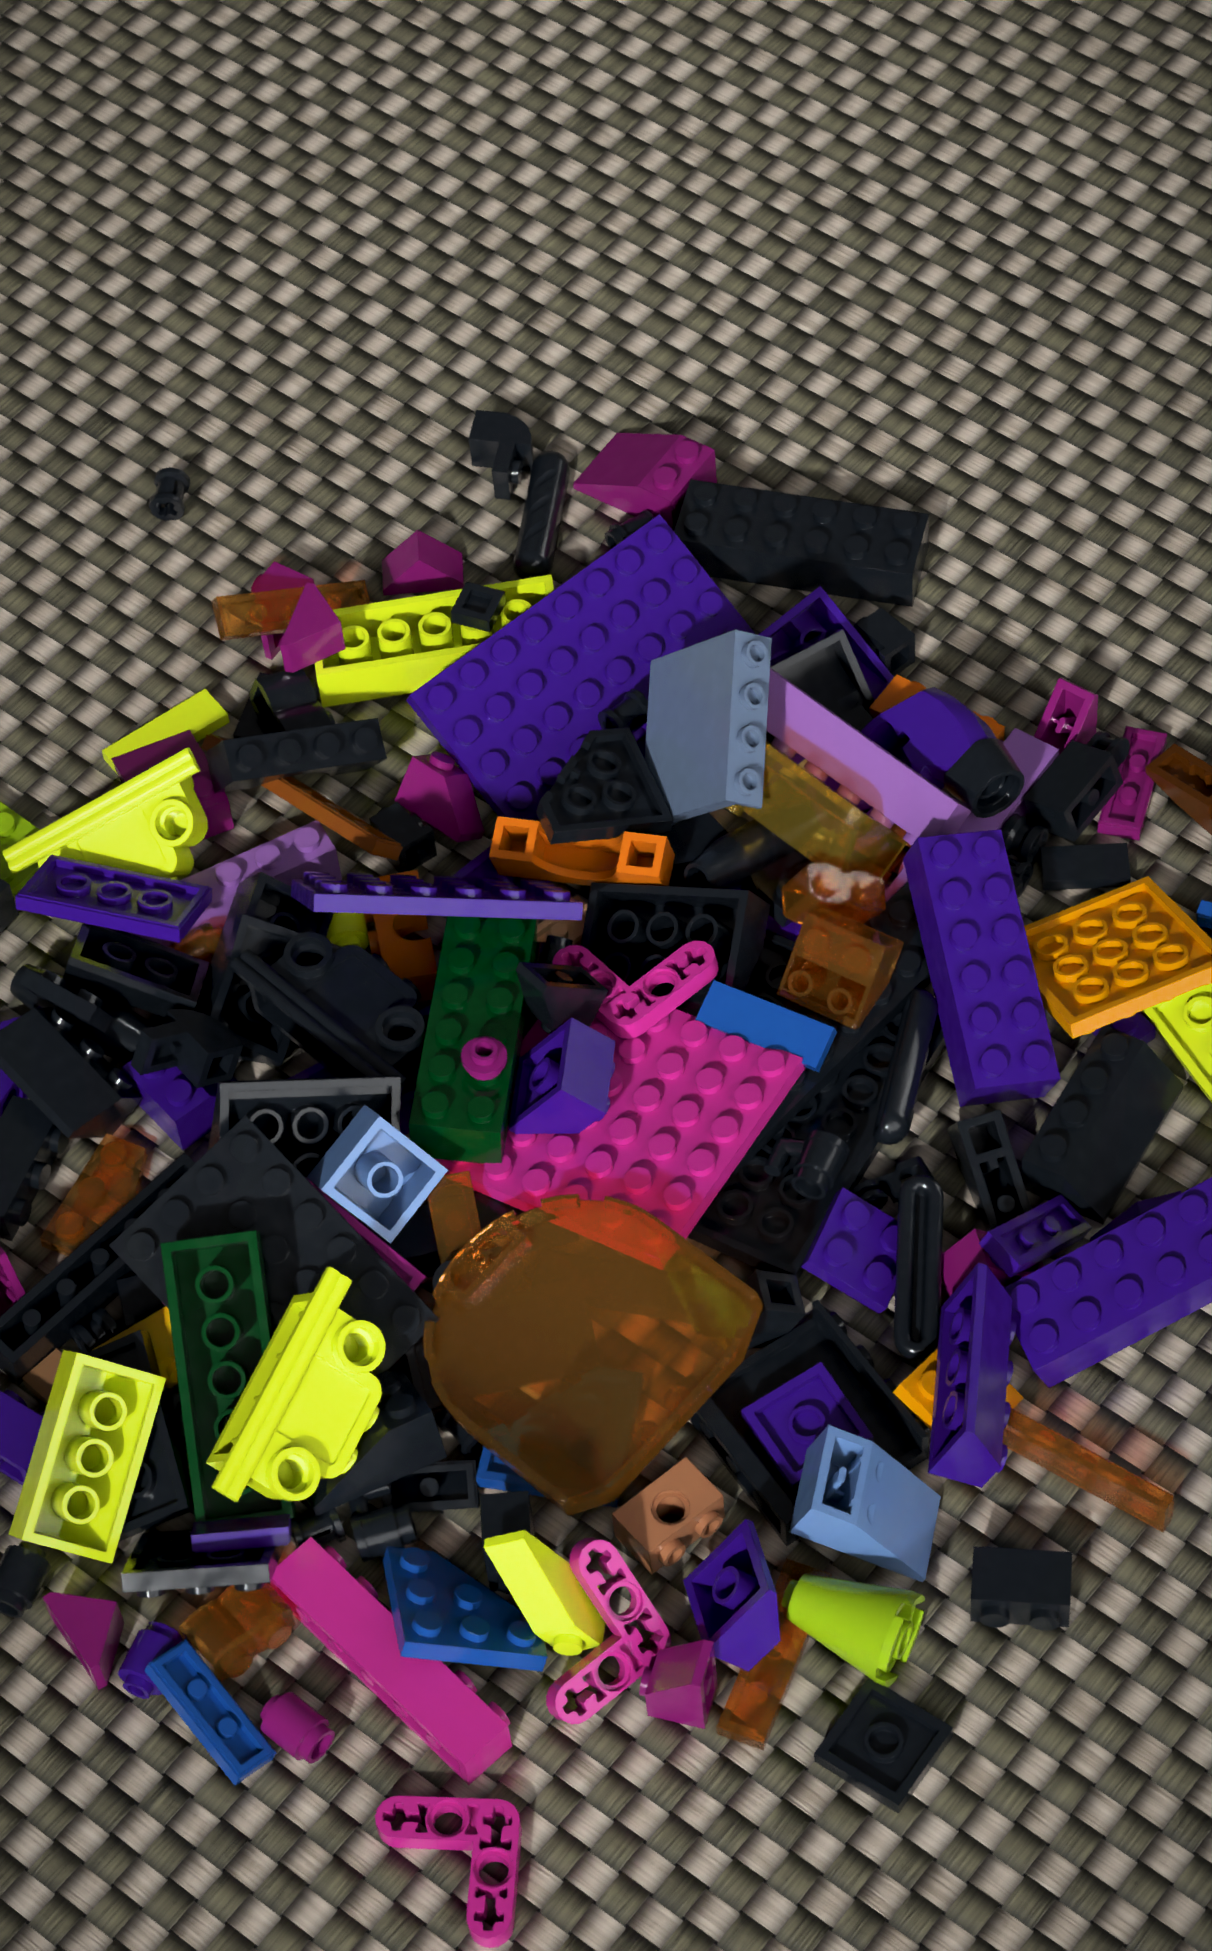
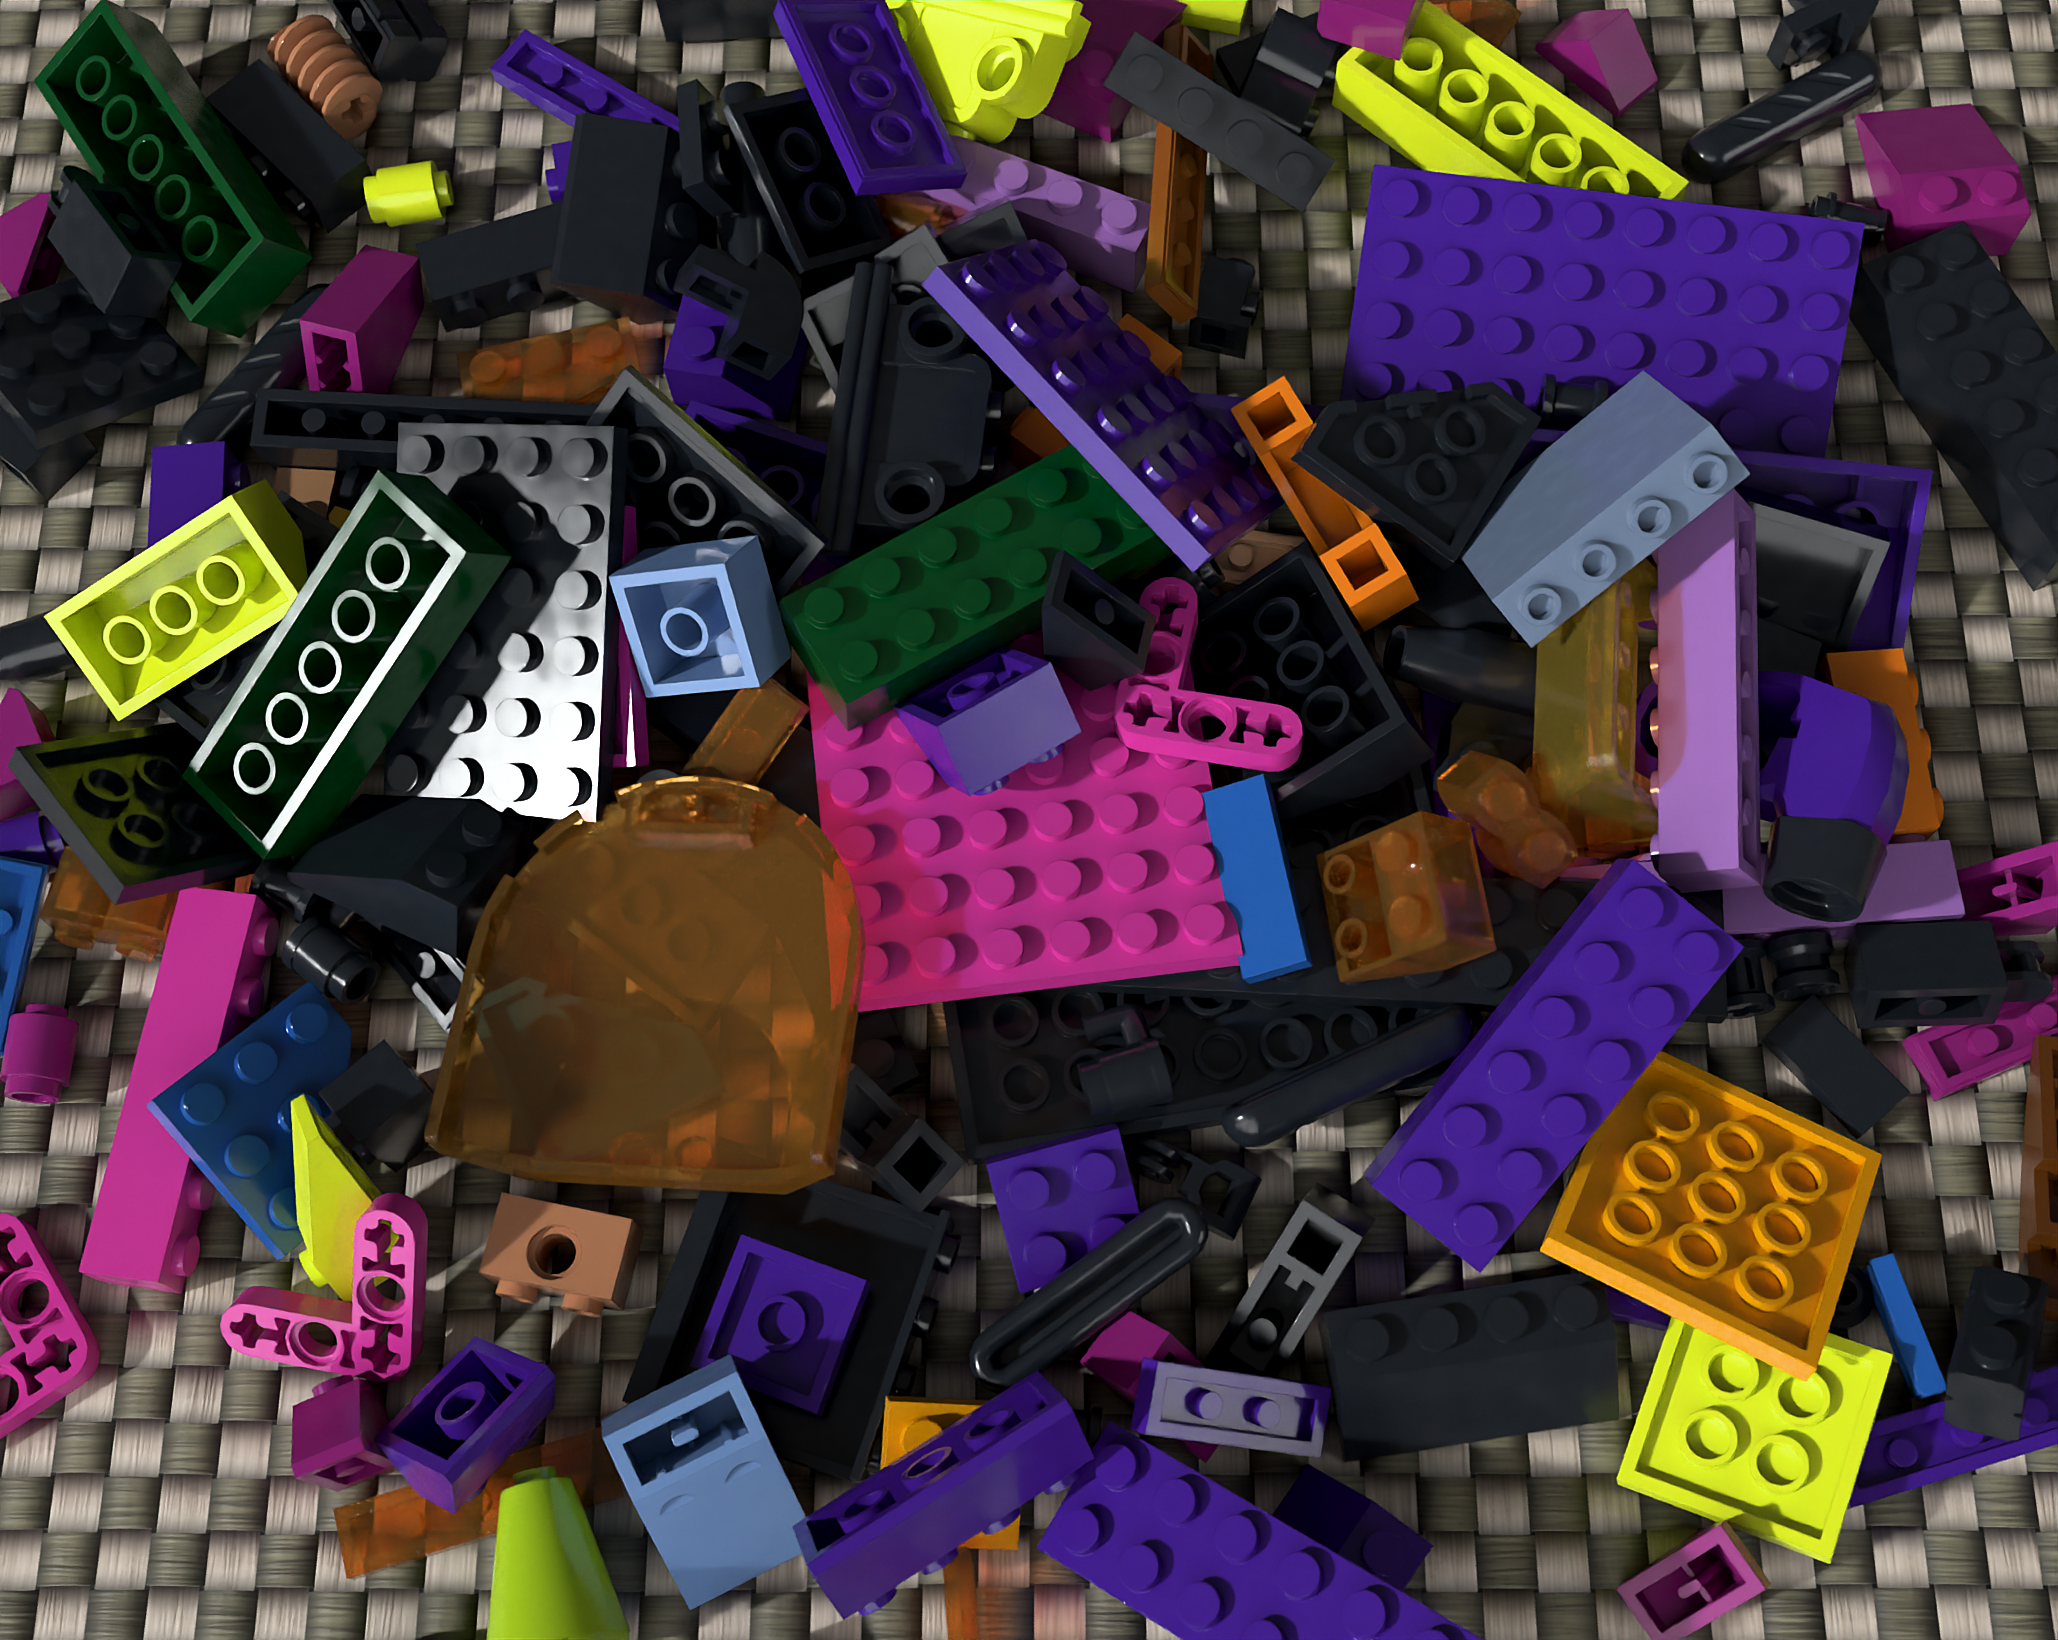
camera: 50 degrees right, 15 degrees up
dark purple tile [191,1514,292,1553] -> none
neon yellow brick [206,1267,385,1502] -> none
magenta slope [394,751,484,842] -> none
black plate [451,582,506,632] -> none
magenta plate [461,1036,507,1081] -> none
black brick [853,607,915,677] -> none

